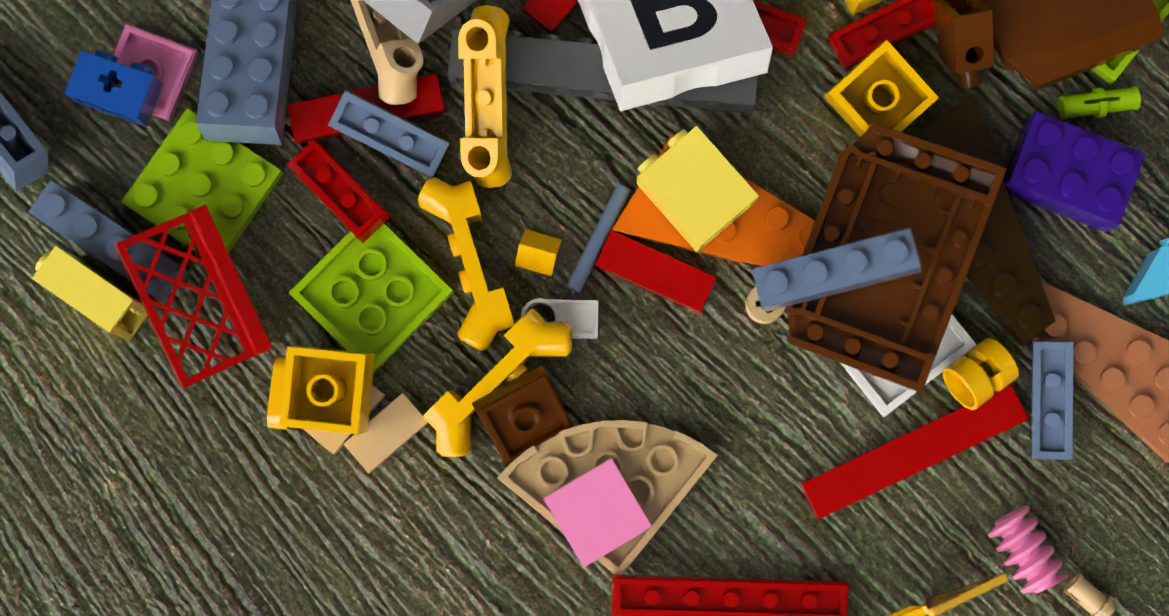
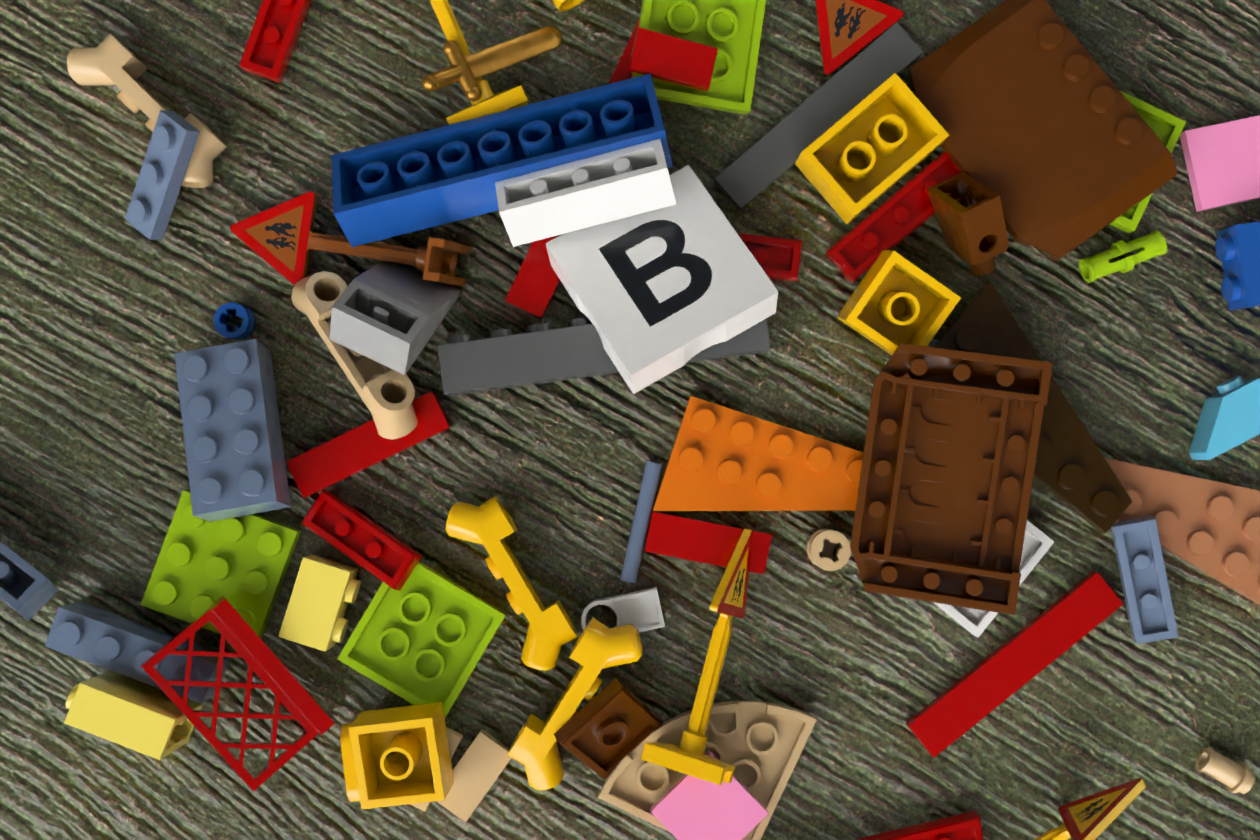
camera: 10 degrees left, 5 degrees up
blue brick [64,50,163,127] -> none
bright pink tile [110,24,199,122] -> none
sand blue plate [328,89,450,177] -> none
yellow plate [458,5,512,188] -> none
yellow slope [515,229,562,277] -> none
light yellow brick [636,126,759,253] -> none
sand blue brick [752,228,921,312] -> none
yellow wheel [942,338,1019,410] -> none
bright pink piece [988,505,1069,594] -> none
dark purple brick [1003,111,1146,232] -> none
none -> light yellow brick [278,555,361,652]
none -> yellow piece [641,529,753,785]

